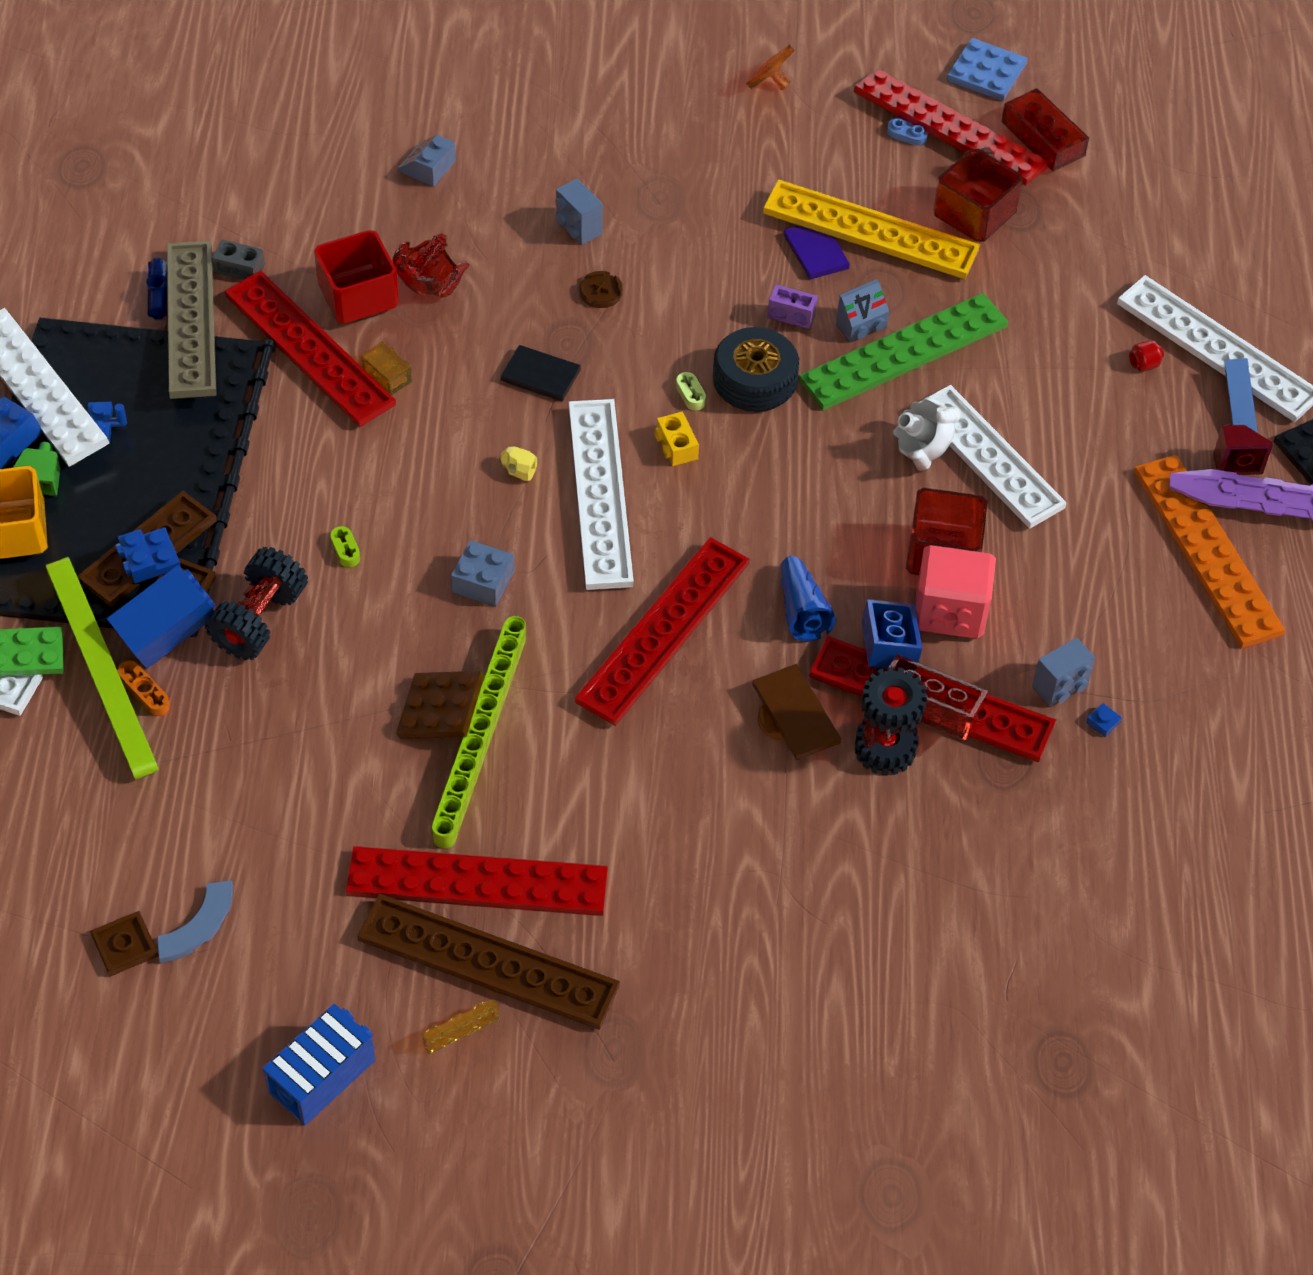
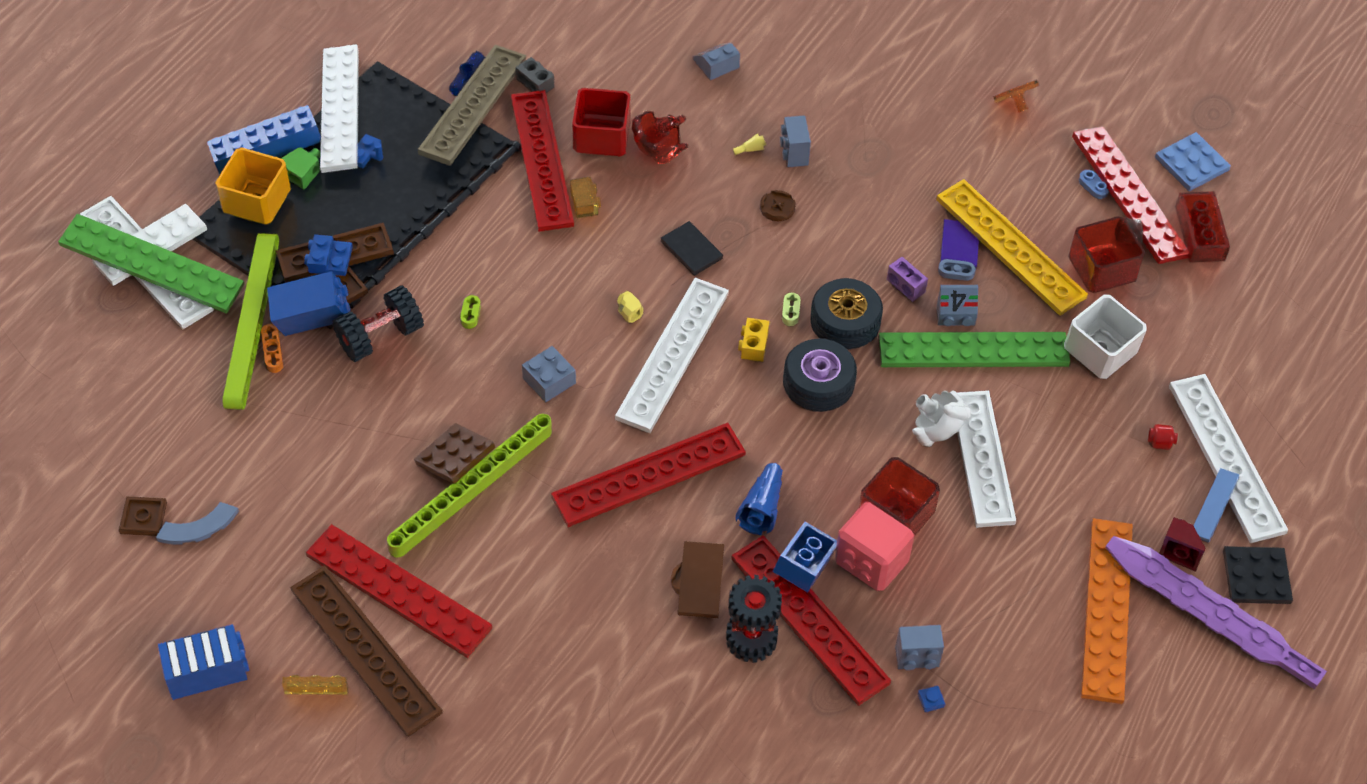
camera: 30 degrees right, 0 degrees up
clear red brick [886,654,988,740] -> none
none -> light yellow cone [733,133,766,155]
none -> black wheel [783,339,857,412]
none -> sand blue plate [938,259,976,281]
none -> white plate [1064,295,1147,379]

